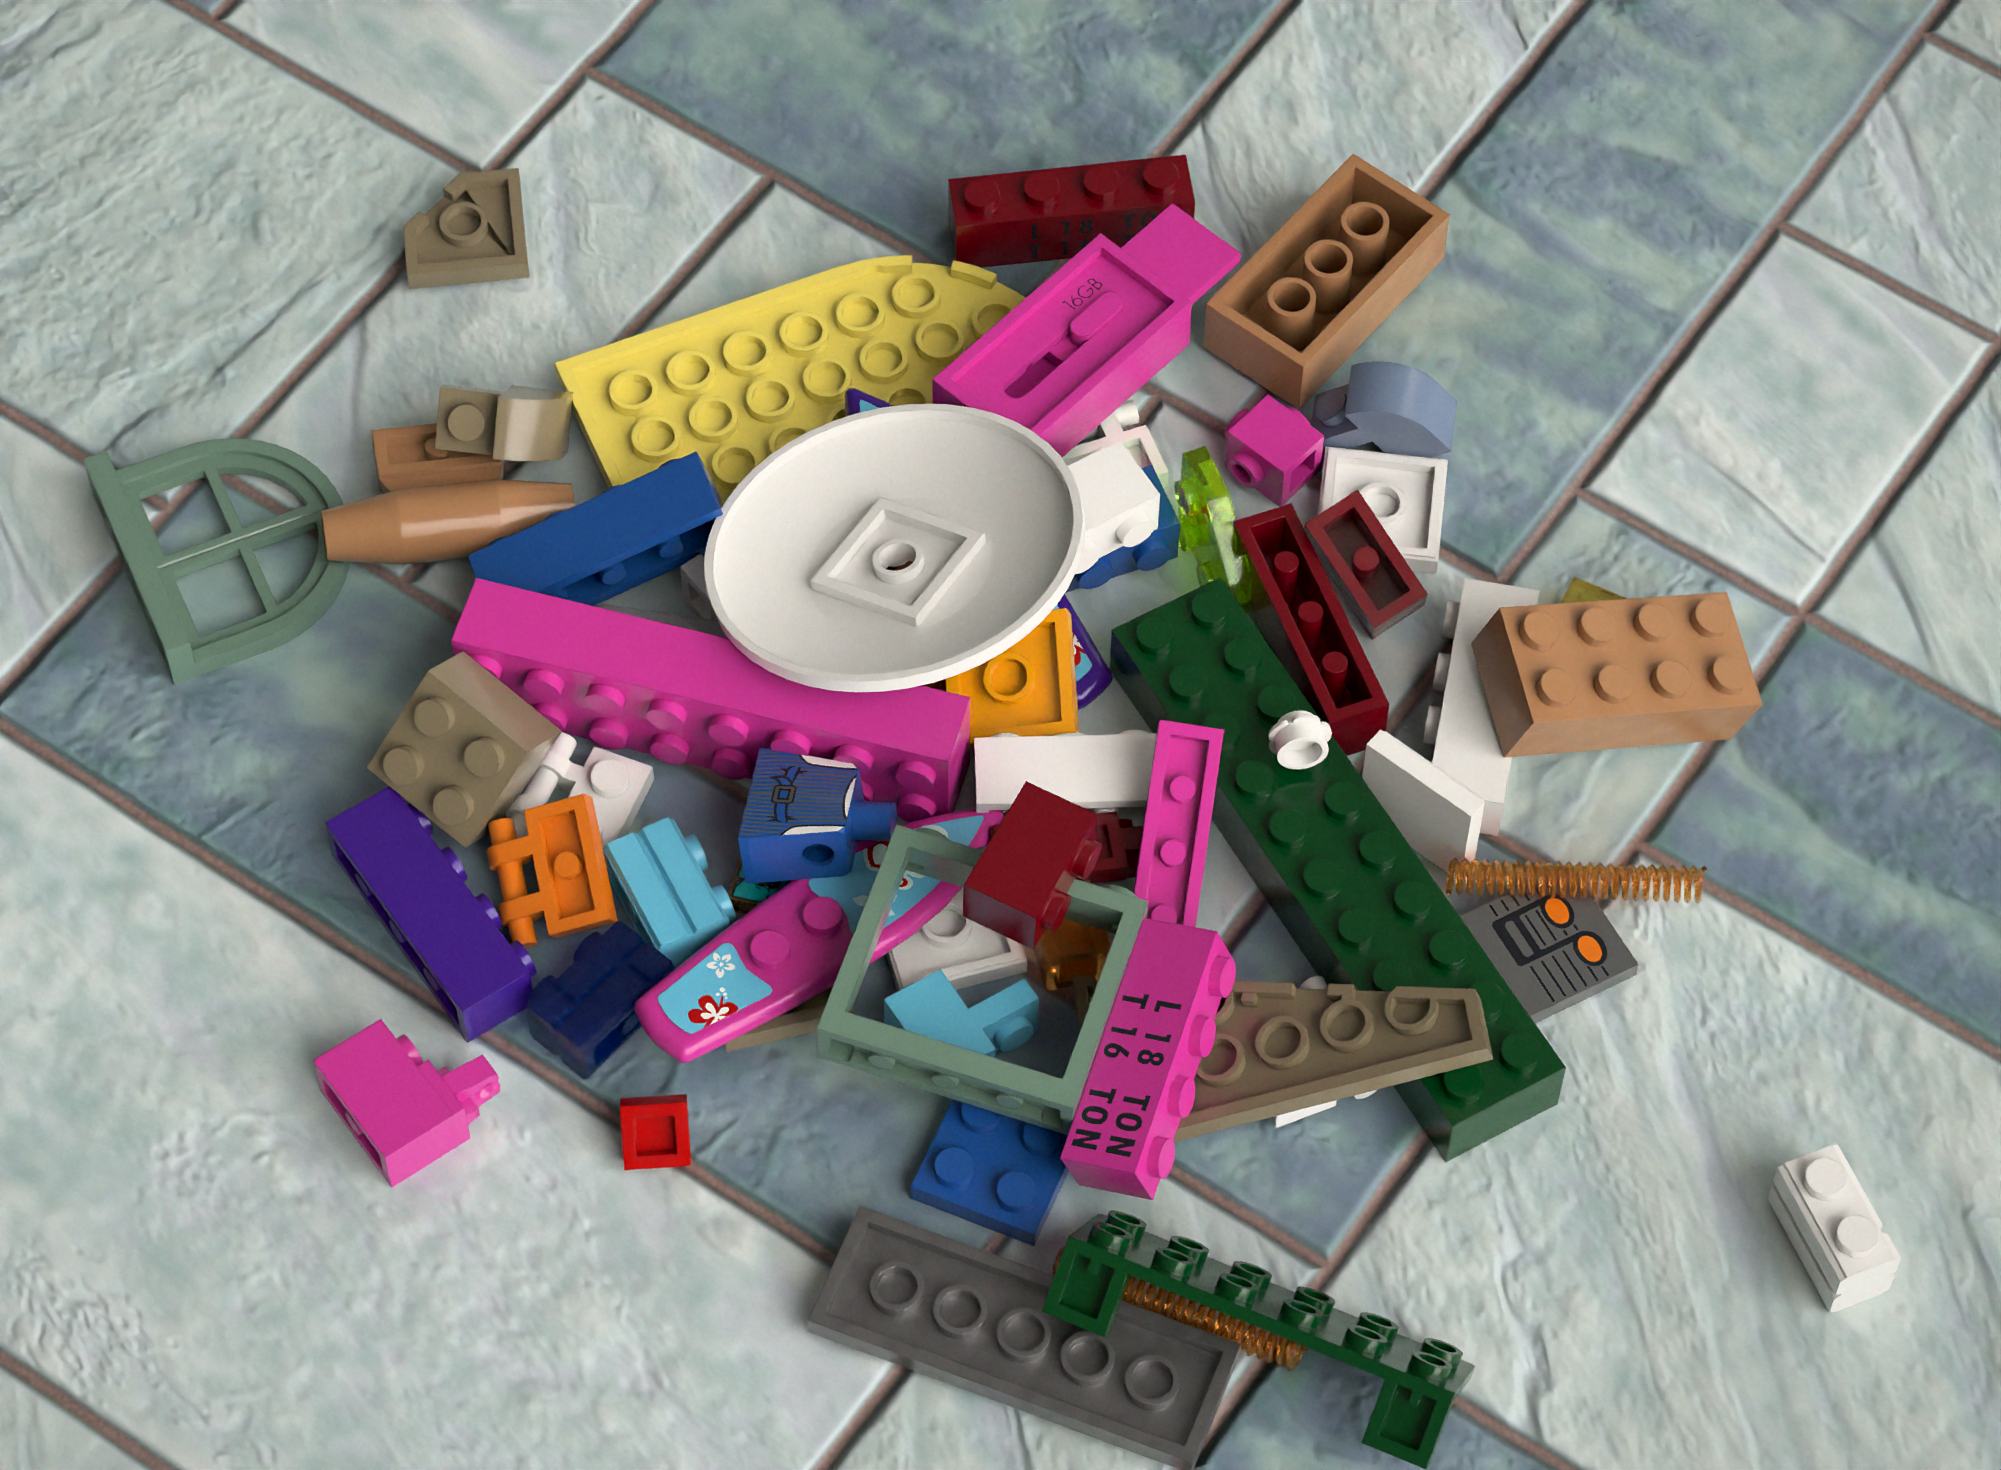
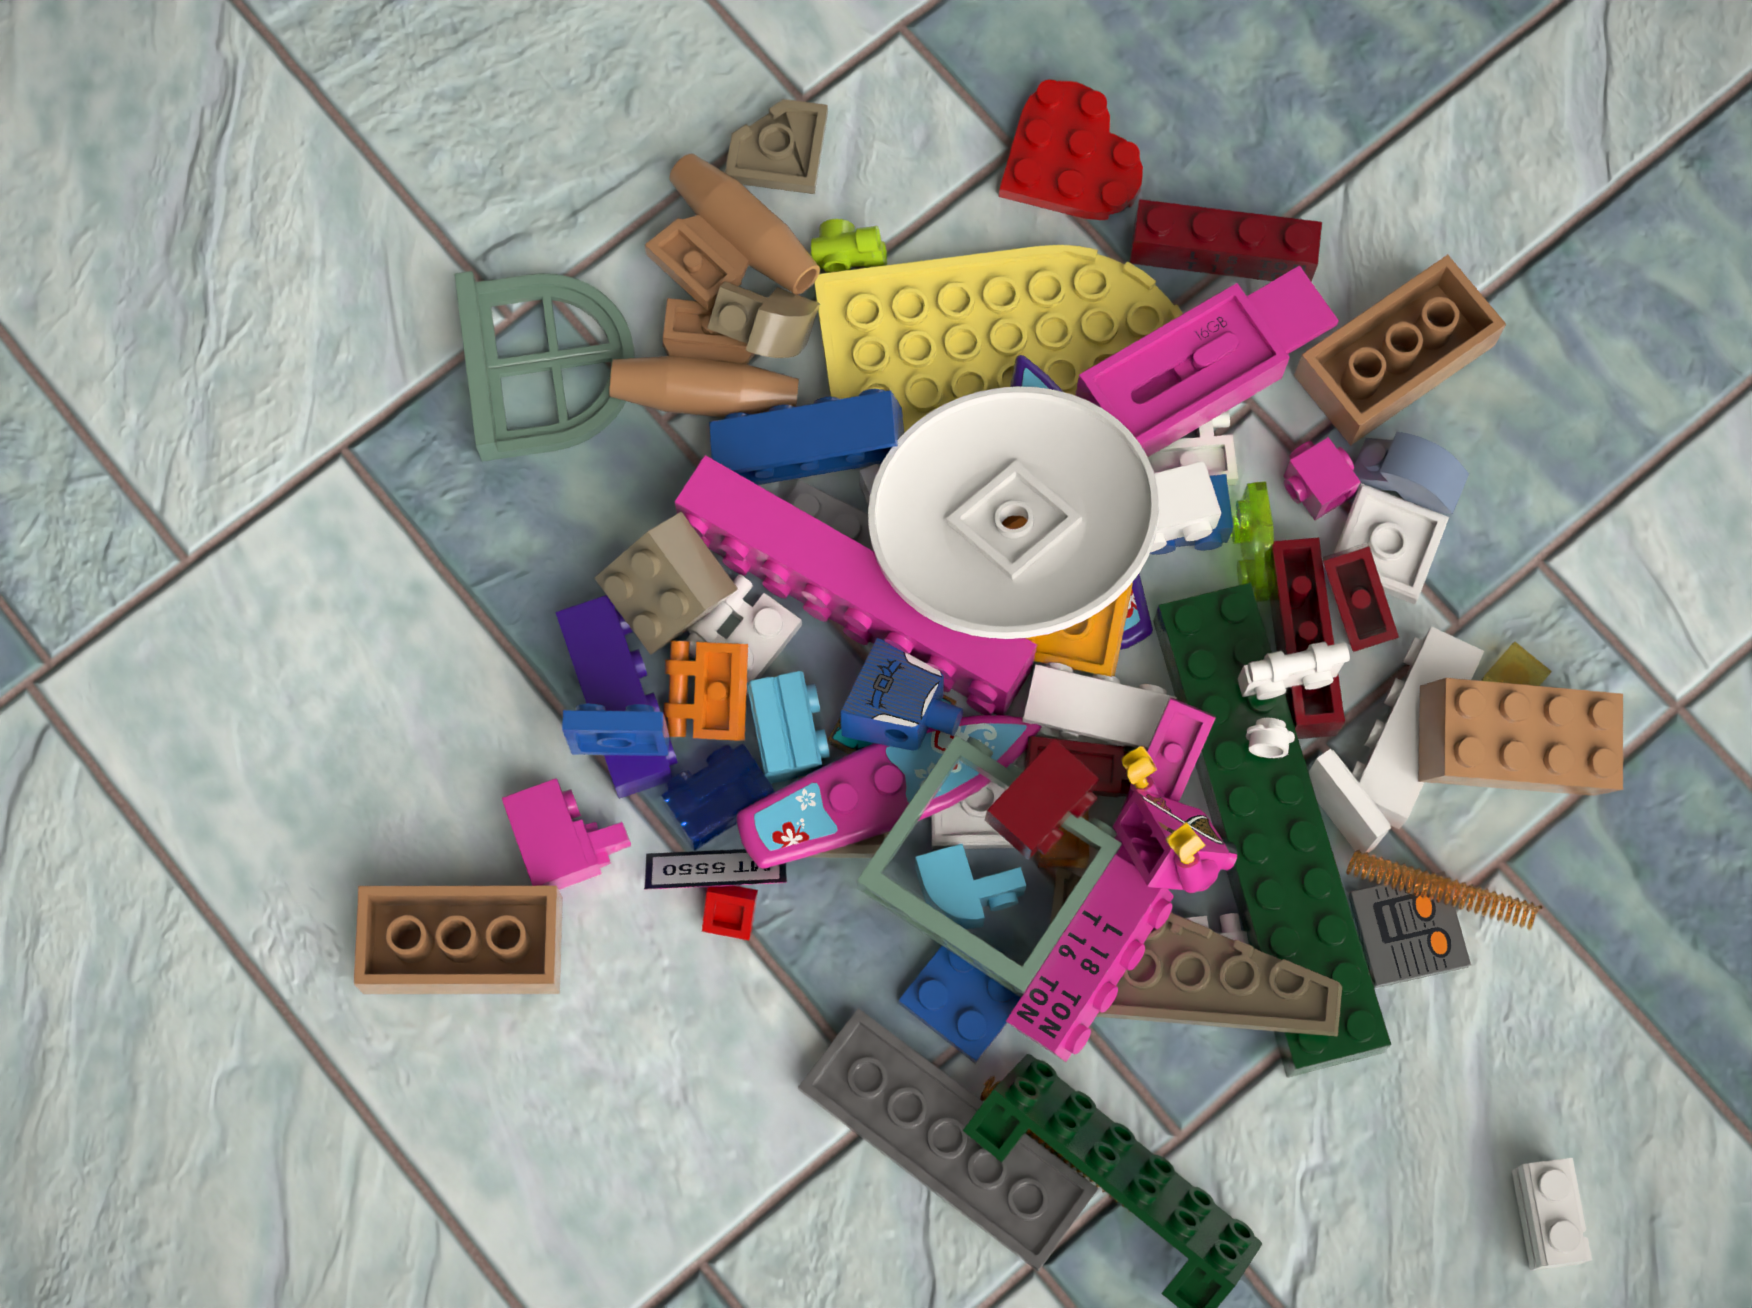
camera: 15 degrees right, 15 degrees up
none -> medium nougat brick [354,886,563,994]
none -> blue plate [562,704,669,756]
none -> sticker [644,849,787,890]
none -> medium nougat plate [645,153,820,311]
none -> lime plate [811,219,887,273]
none -> red plate [999,79,1143,220]
none -> dark pink torso [1112,746,1237,893]
none -> white plate [1238,642,1350,700]

